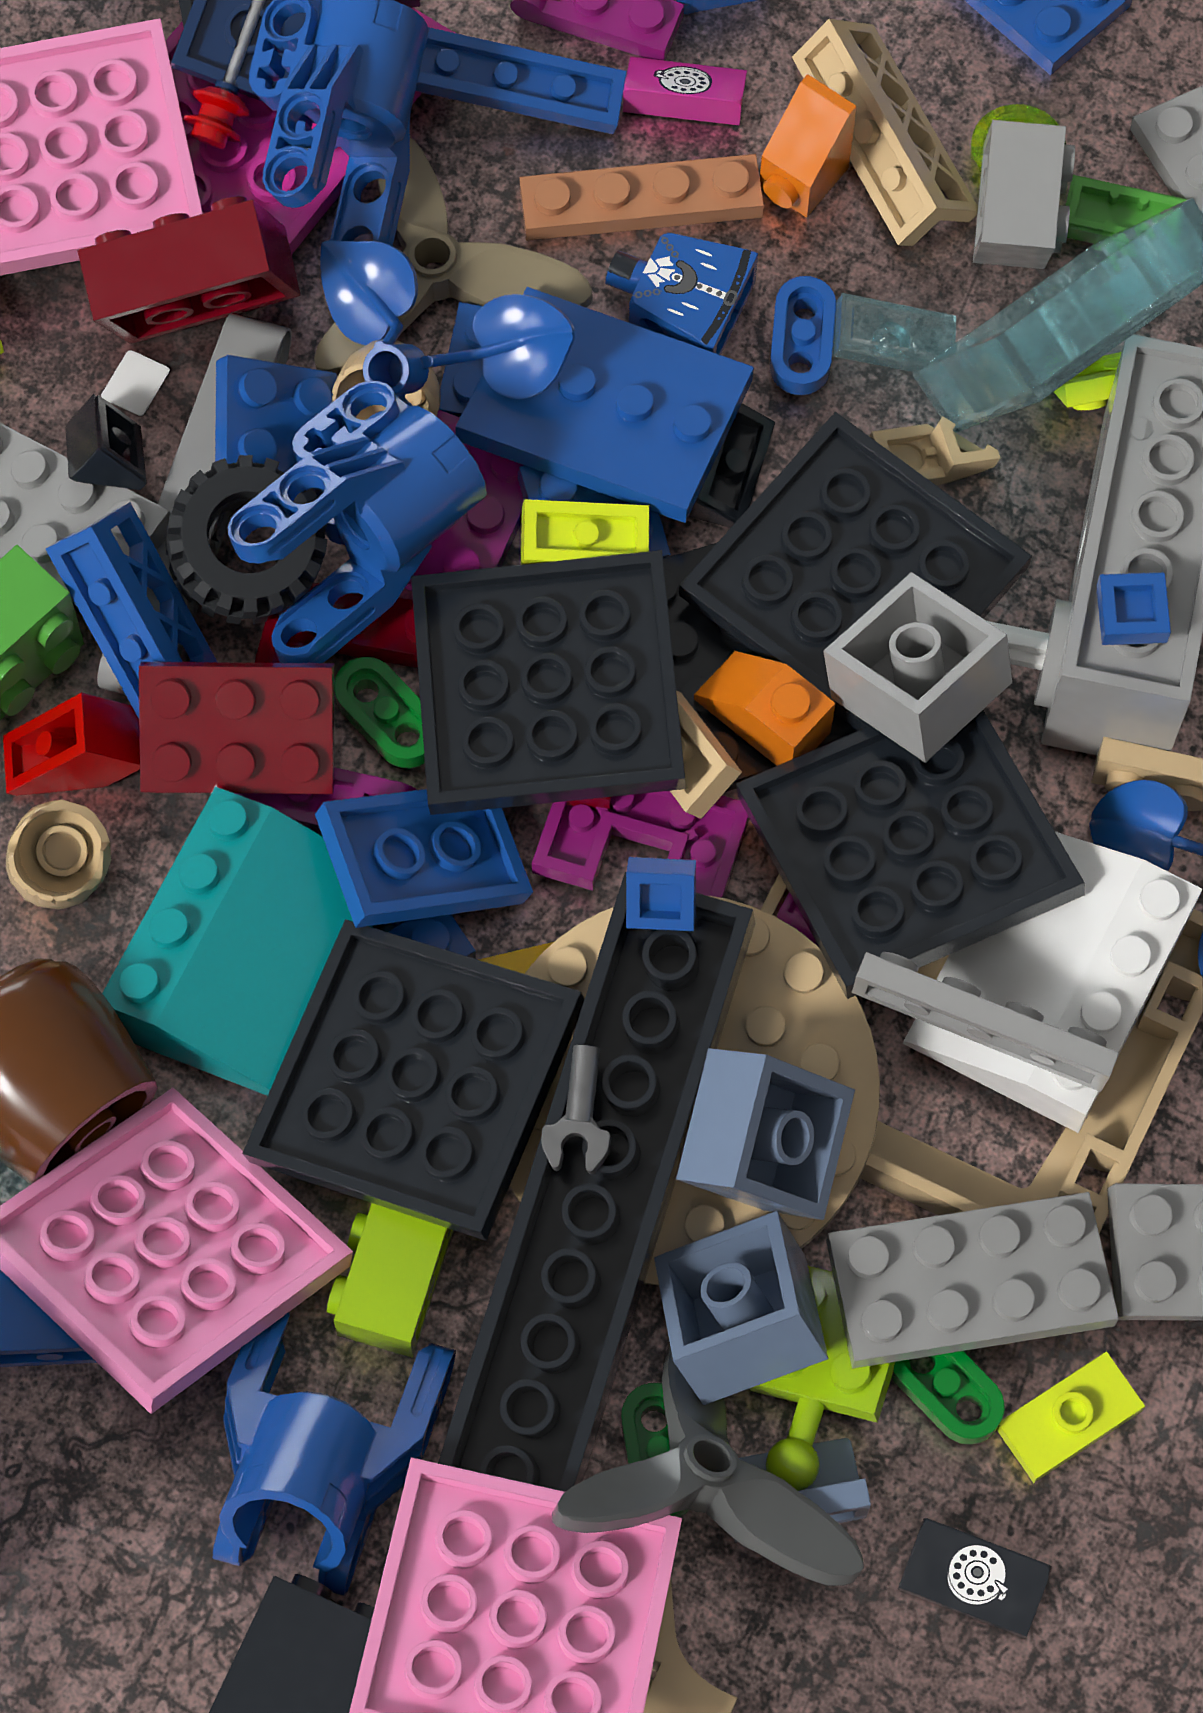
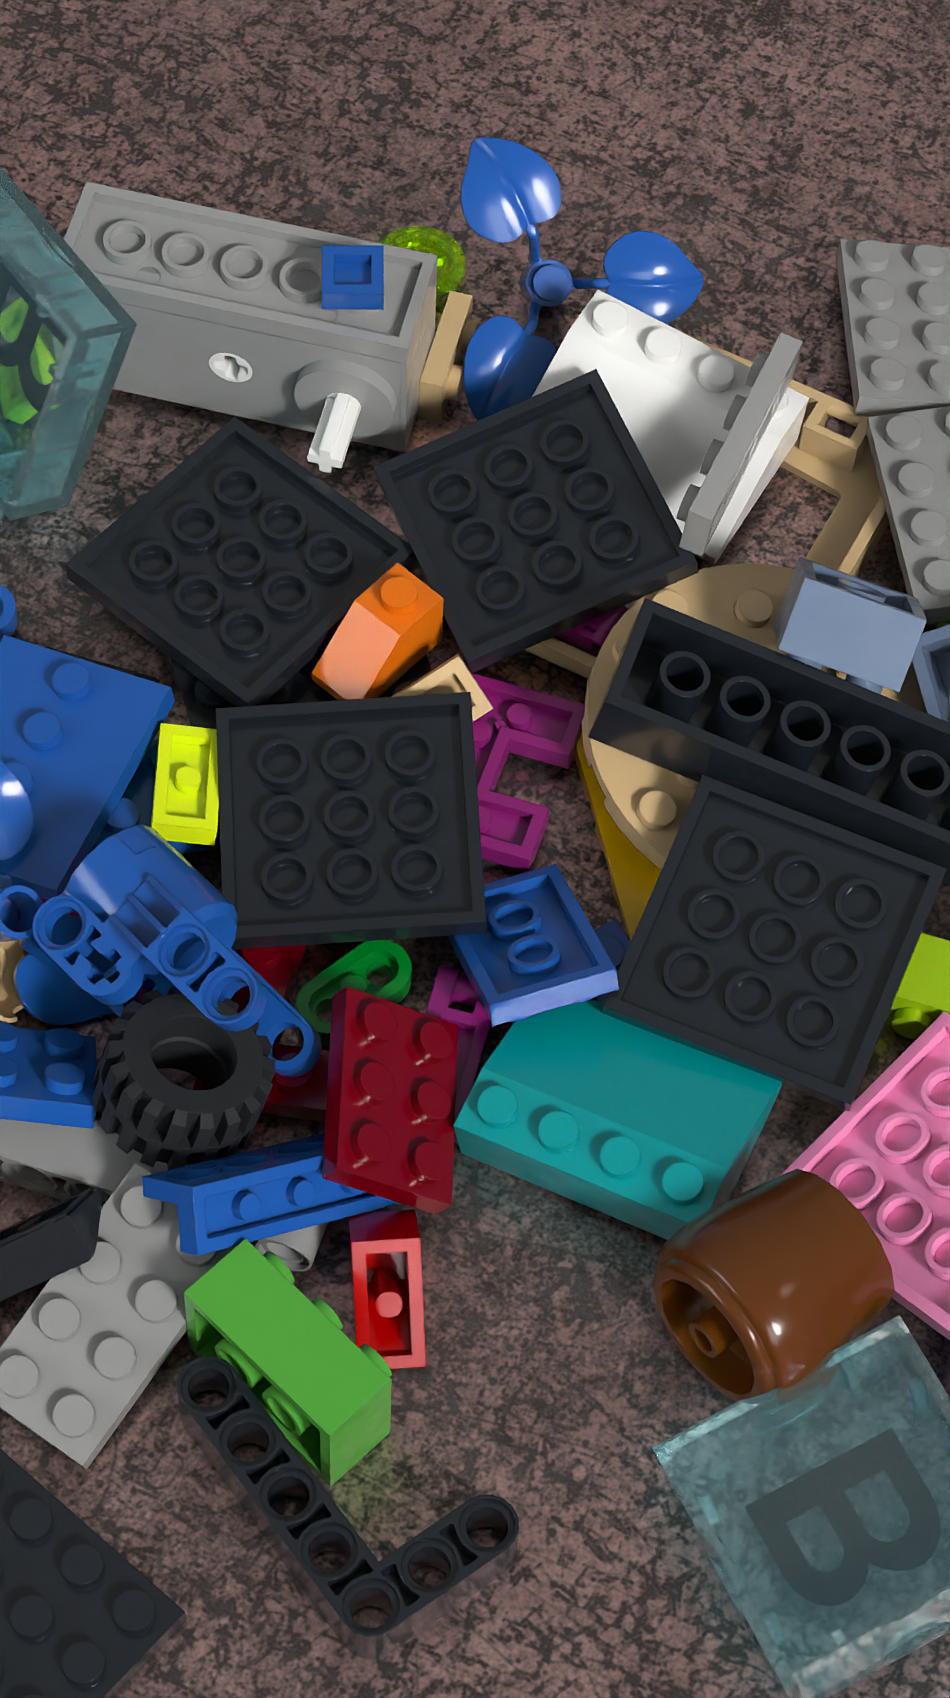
camera: 90 degrees left, 10 degrees down
tan hair [6,799,111,909] -> none
flat silver bar [541,1045,612,1175] -> none
blue plate [626,857,696,931] -> none
light grey brick [823,572,1012,762] -> none
tan slope [869,416,1000,486] -> none

